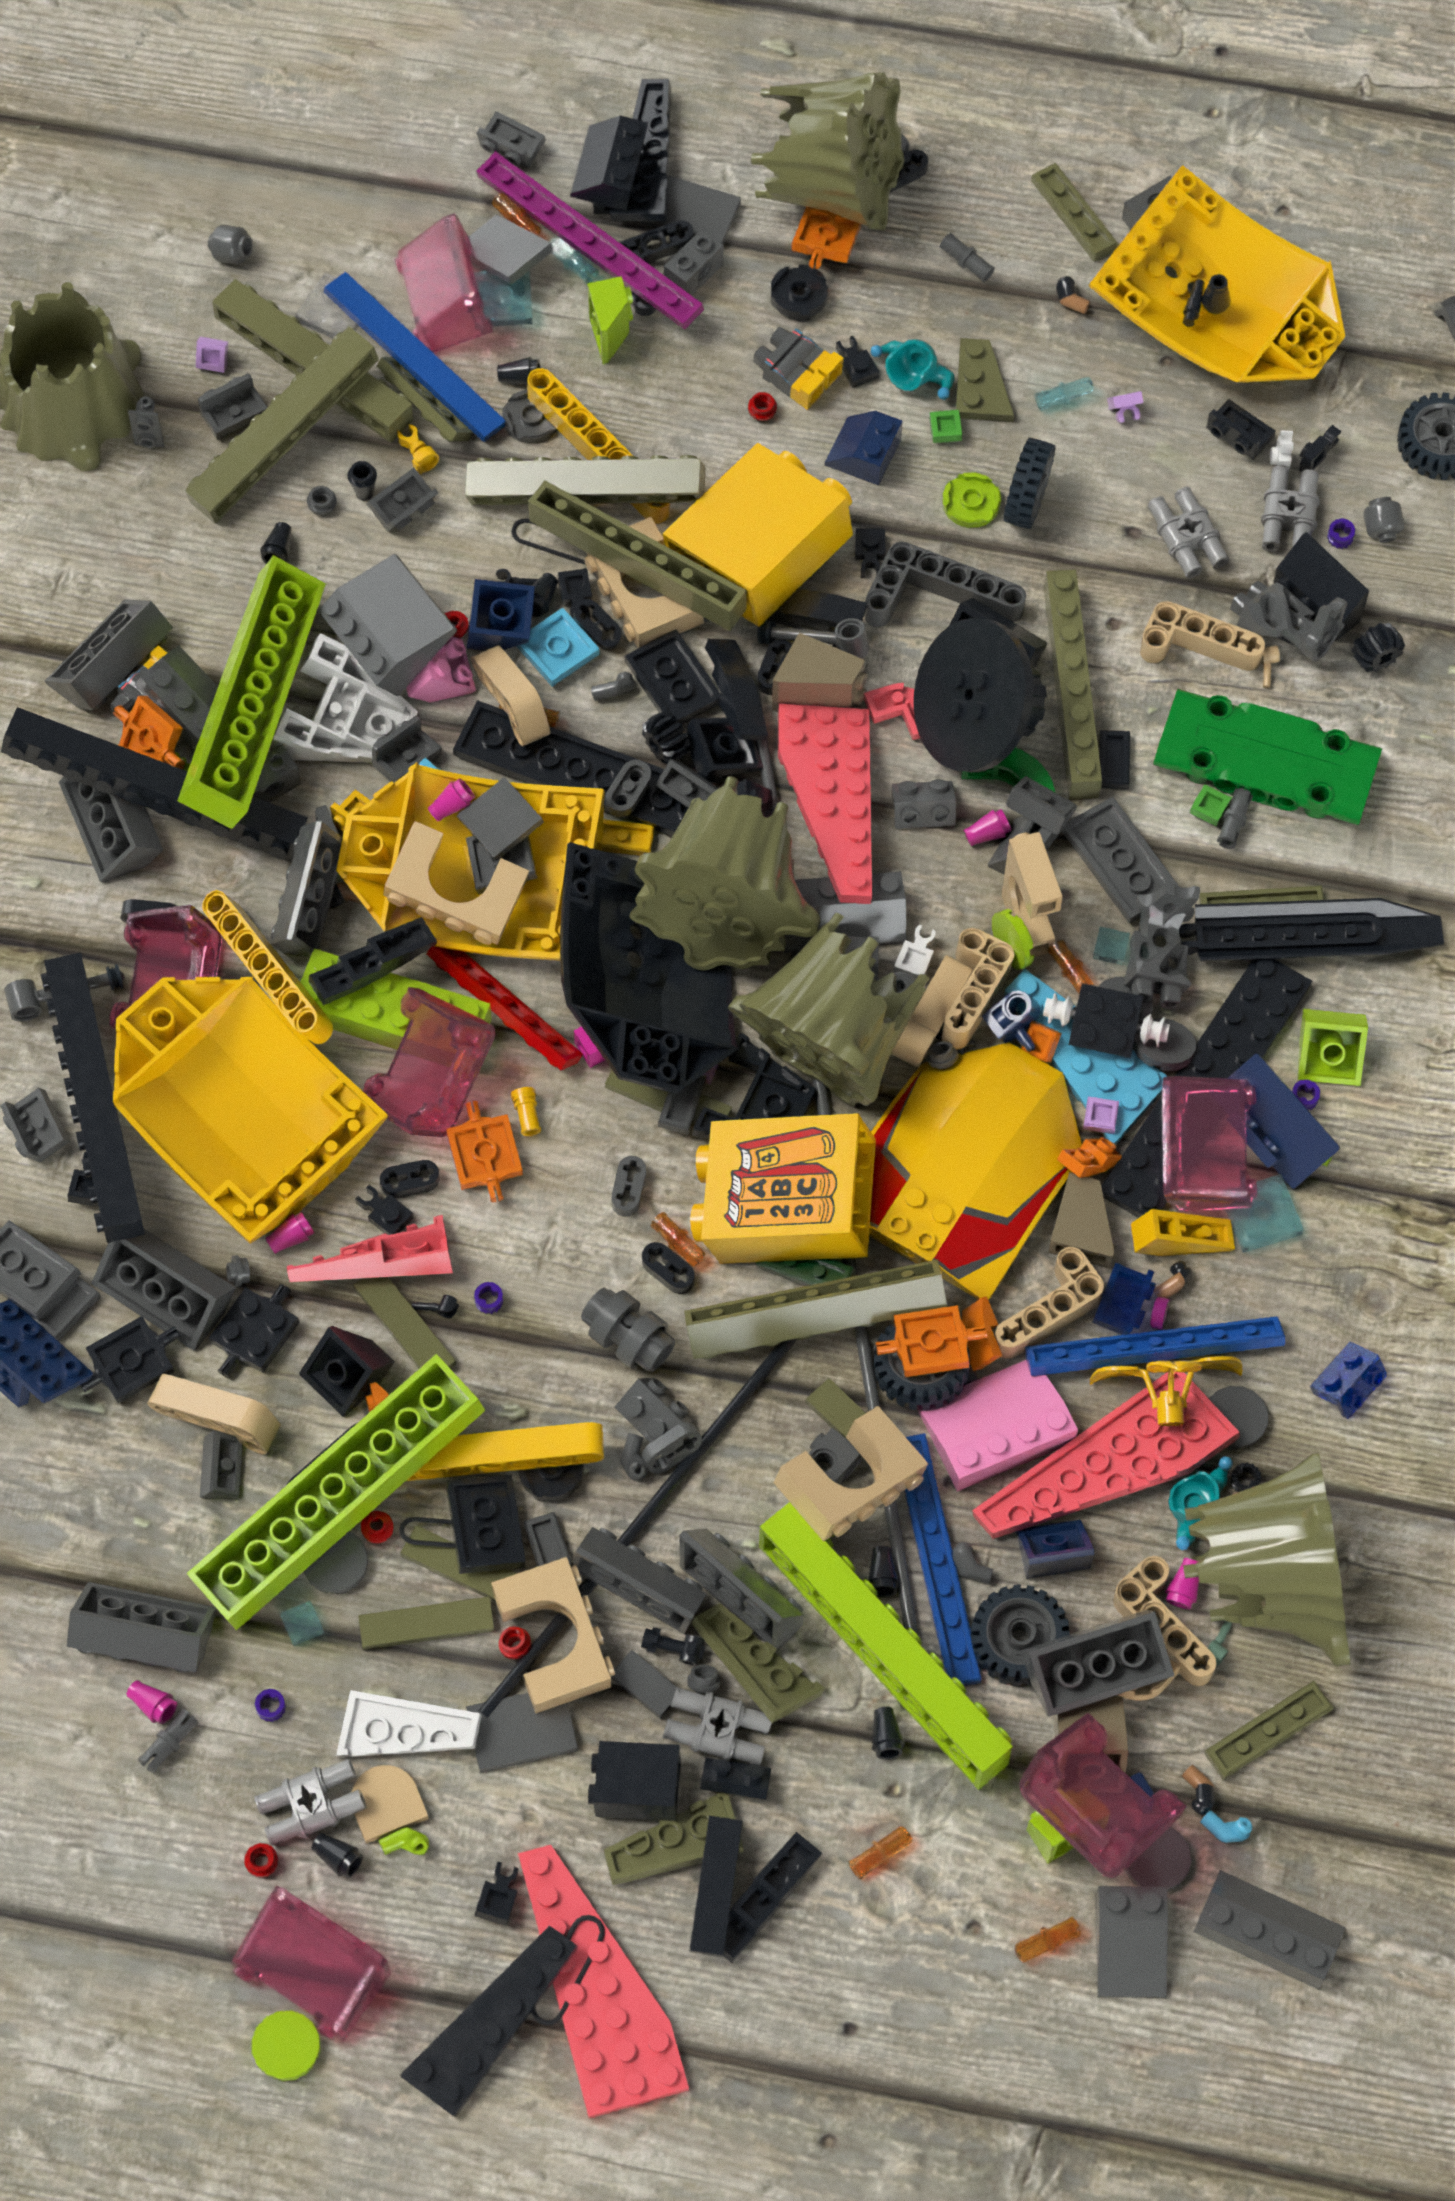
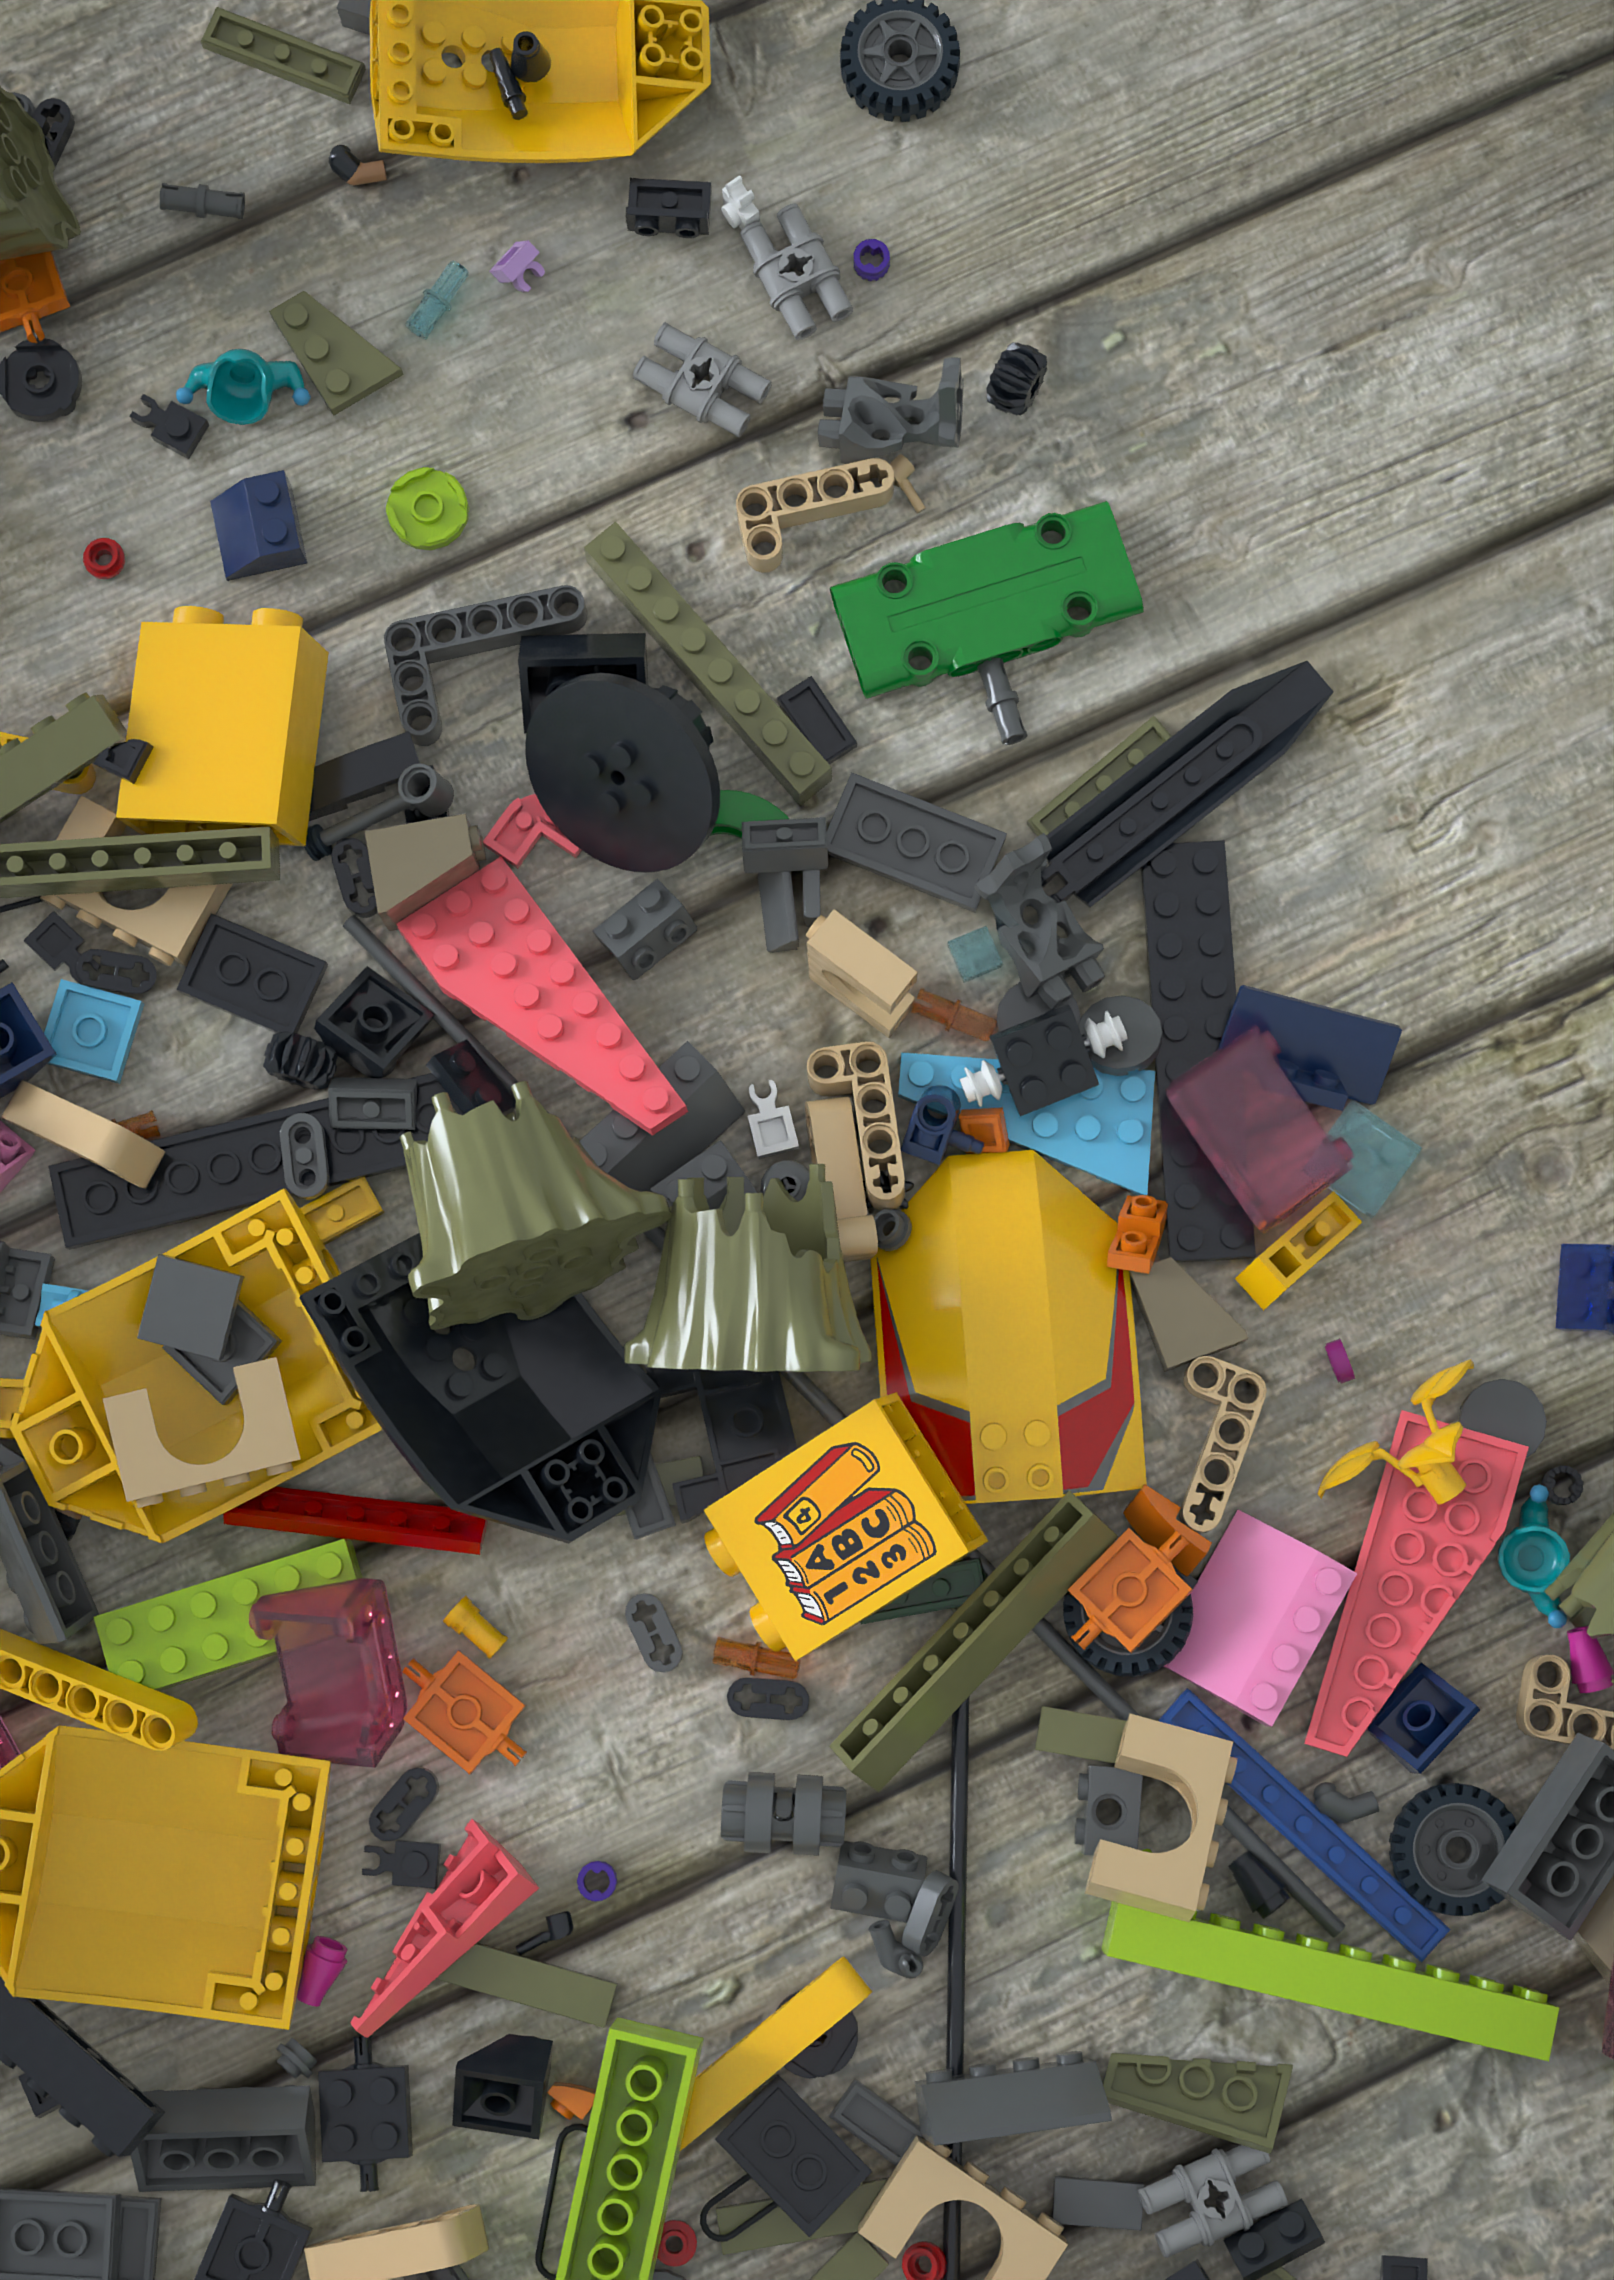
camera: 30 degrees left, 15 degrees up
black slope [308,917,437,1006] -> none
dark pink cone [428,778,475,822] -> none
black cone [532,573,558,617] -> none
dark grey arm [591,672,635,701] -> none
black bar [641,1627,705,1666] -> none
dark grey slope [679,1528,804,1653] -> none
dark grey plate [687,1665,721,1695] -> none
black slope [705,638,768,740] -> none
hips [753,327,844,410] -> none
clear orange axle [848,1826,913,1880] -> none
black plate [855,528,886,578] -> none
black cone [872,1707,905,1760] -> none
bright green plate [929,410,963,443] -> none
dark pink cone [963,809,1011,846] -> none
lime tile [992,909,1034,970] -> none
black wheel [1003,437,1056,529] -> none
blue tile [1025,1316,1286,1376] -> none
lavender tile [1083,1096,1119,1134] -> none
clear blue bracket [1092,1263,1156,1335] -> none
medium nougat arm [1153,1261,1192,1299] -> none
bright green plate [1190,784,1232,827] -> none
black slope [1273,532,1369,642] -> none
dark purple bush [1292,1079,1320,1111] -> none
lime slope [1297,1009,1368,1086] -> none
black plate [1299,425,1341,472] -> none
dark grey head [1363,497,1405,543] -> none
none -> black tile [93,739,154,784]

